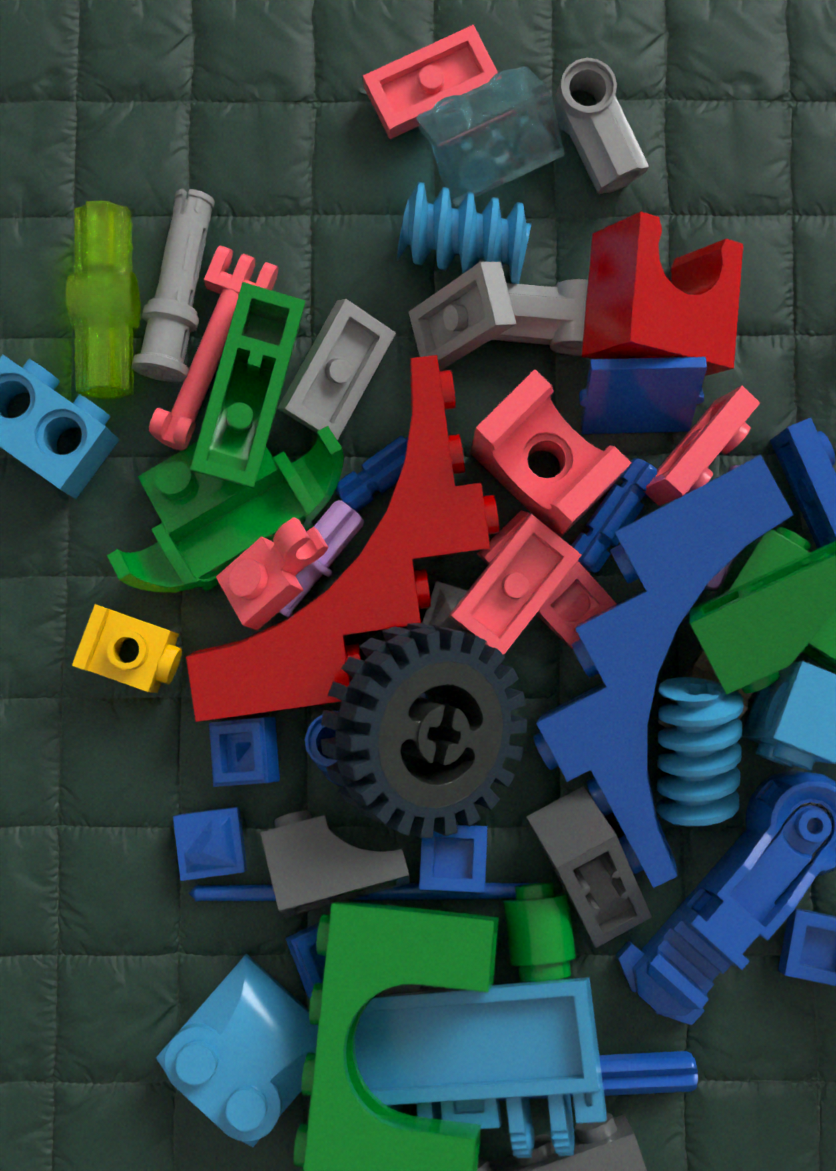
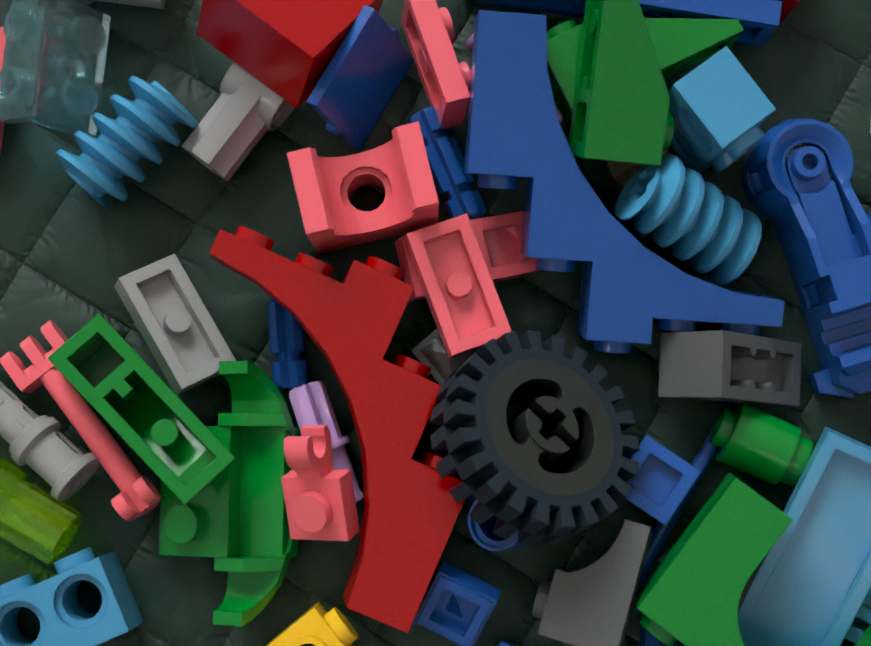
camera: 60 degrees left, 0 degrees up
light grey plate [409,262,516,369] -> none

